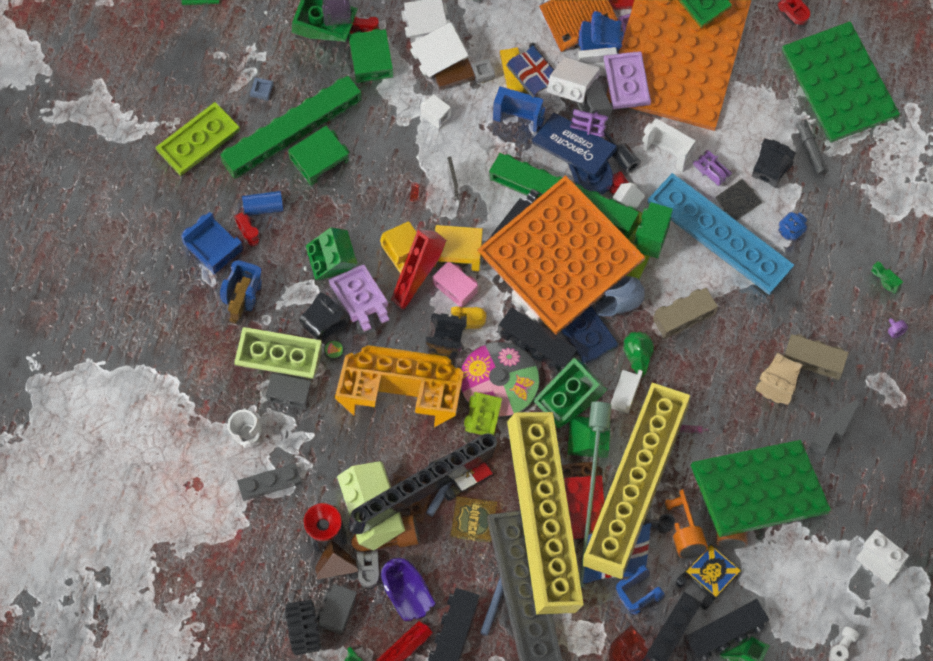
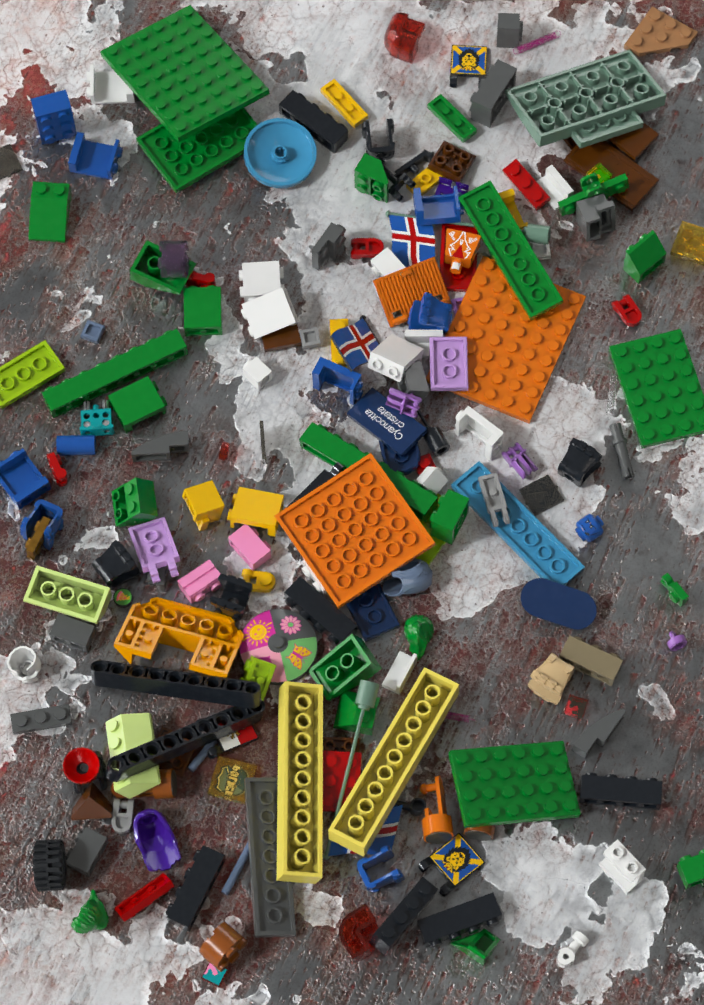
camera: 10 degrees right, 0 degrees up
red slope [391,230,447,309] -> none
dark tan brick [653,288,718,339] -> none
none -> teal piece [79,400,115,436]
none -> black beam [90,660,261,708]
none -> dark grey slope [131,430,190,462]
none -> bright pink brick [177,560,222,604]
none -> light grey hinge [478,472,510,527]
none -> dark blue tile [521,578,597,630]
none -> clear red tile [564,694,589,720]
none -> black brick [579,773,662,810]

